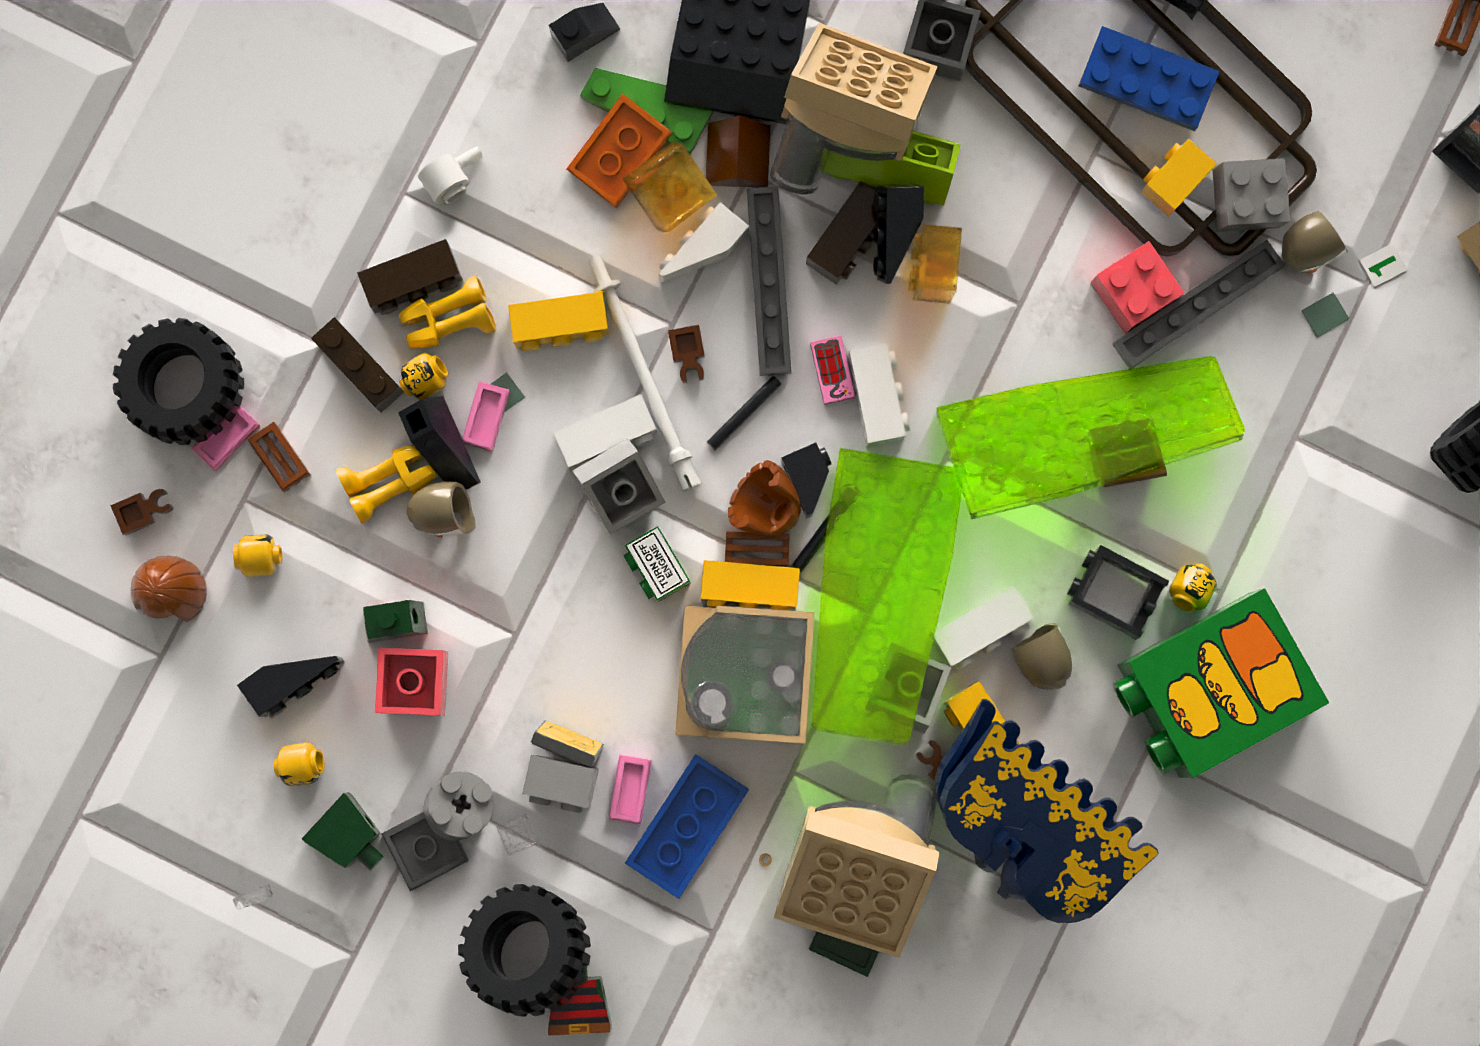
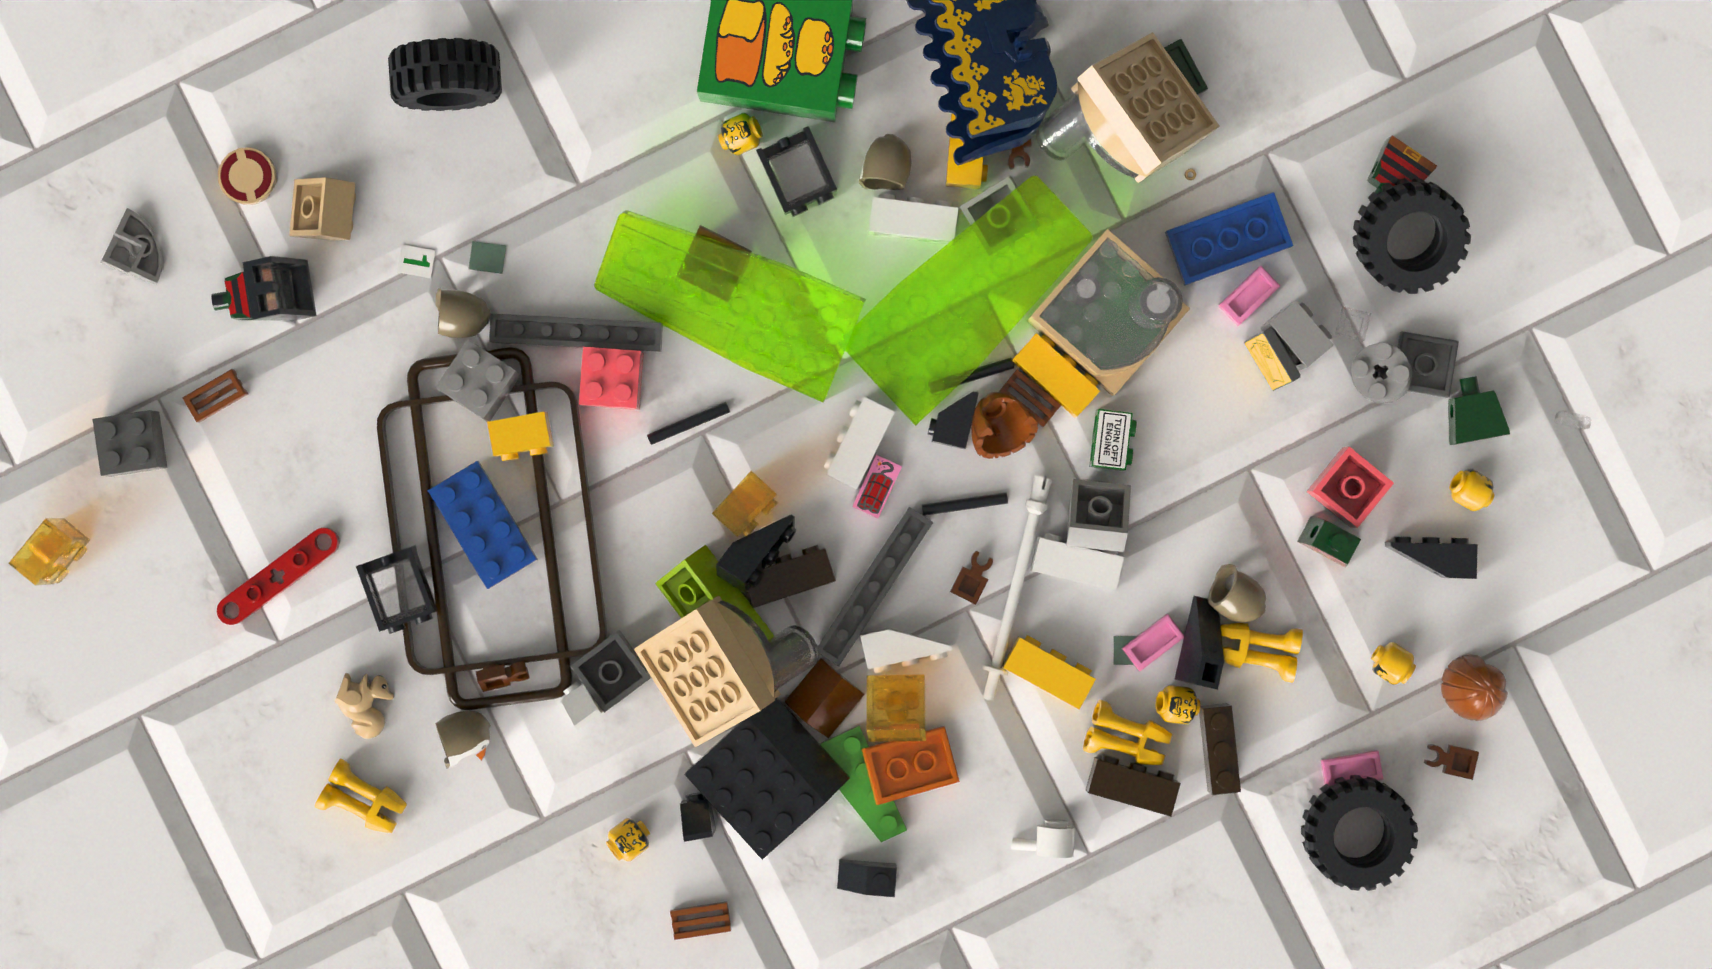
camera: 140 degrees left, 5 degrees up
dark orange tile [248,422,311,492] -> none
none -> black bar [647,402,730,445]

